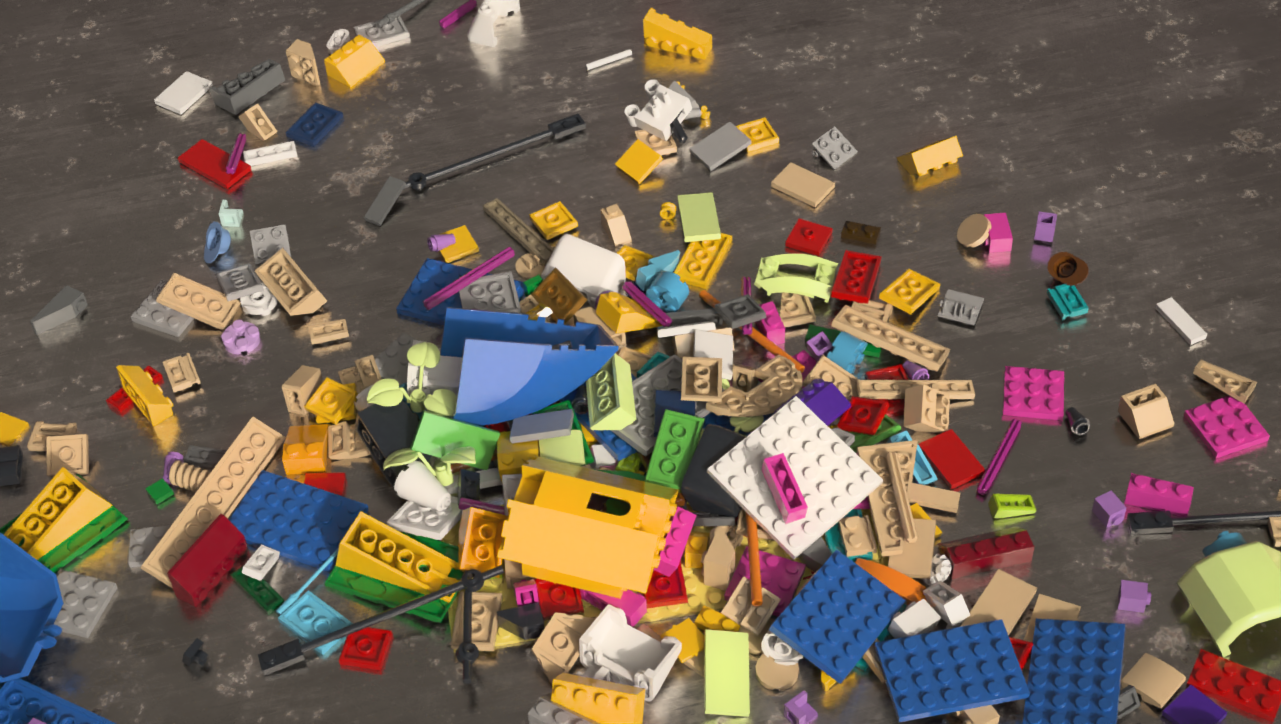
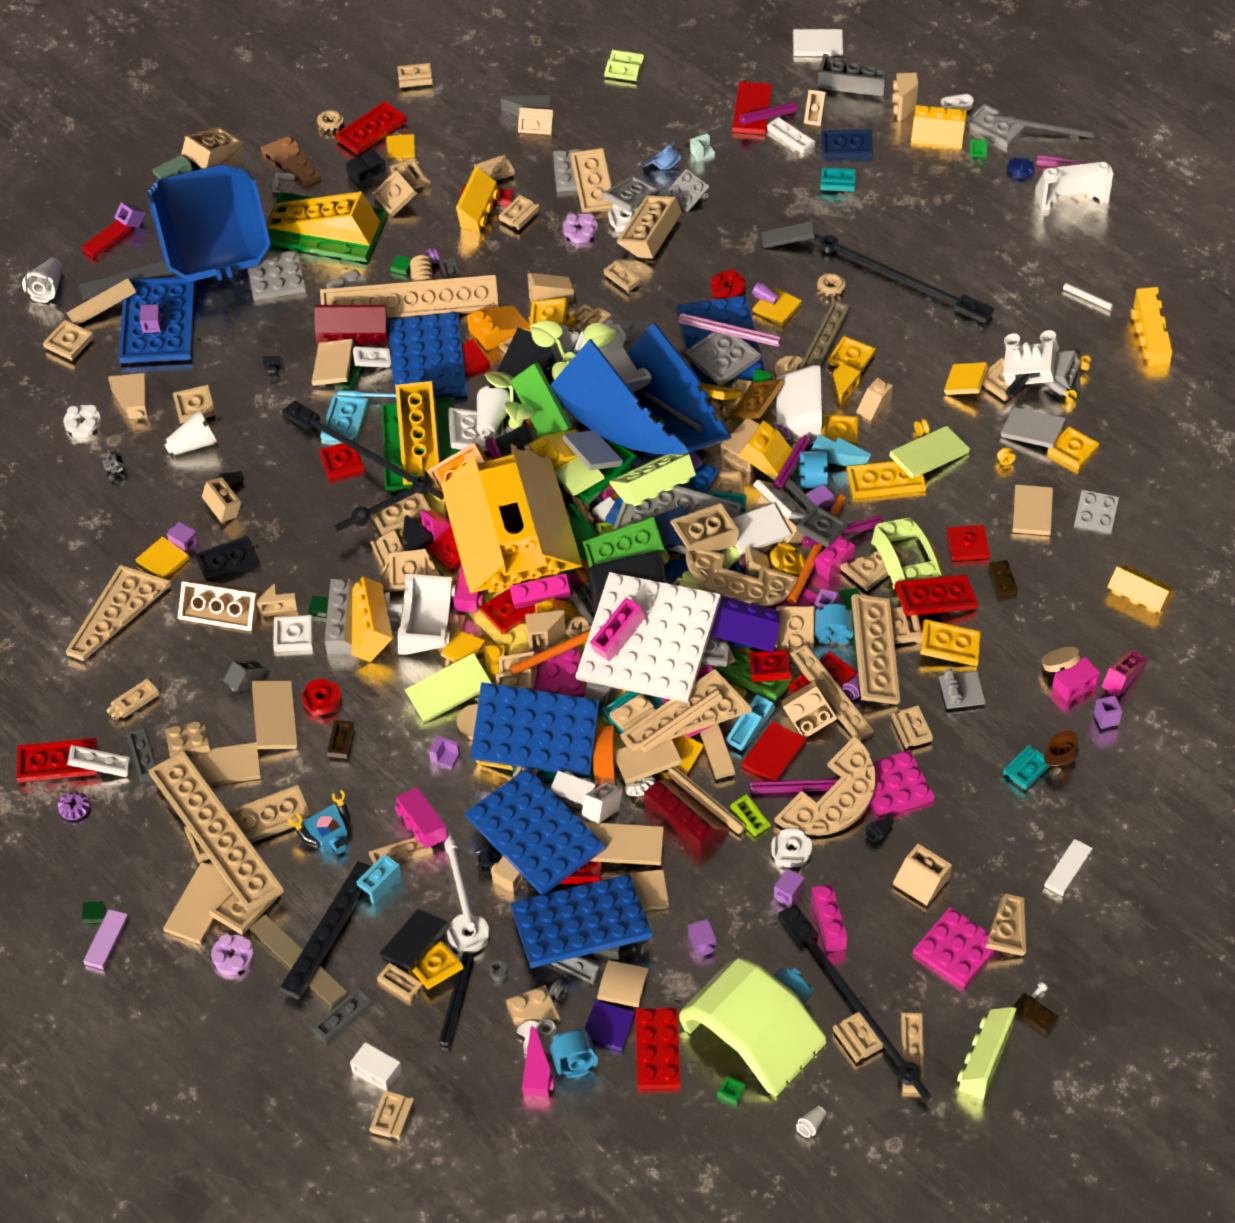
camera: 60 degrees right, 5 degrees up
none -> tan tile [312,339,354,385]
none -> tan plate [370,530,405,568]
none -> tan plate [474,155,515,181]
none -> plate [518,108,553,135]
none -> yellowish green slope [604,50,644,81]
none -> tan axle [667,767,746,834]
none -> red plate [711,269,746,299]
none -> yellow plate [770,543,805,577]
none -> white plate [771,828,812,868]
none -> tan plate [775,736,875,836]
none -> medium lavender brick [805,484,835,511]
none -> tan gear [817,273,845,296]
none -> teal plate [820,168,856,192]
none -> yellow slope [831,363,861,406]
none -> tan plate [891,706,933,749]
none -> green plate [969,140,988,158]
none -> yellow bush [997,447,1016,465]
none -> clear blue gear [1007,156,1035,178]
none -> dark pink slope [1102,650,1149,696]

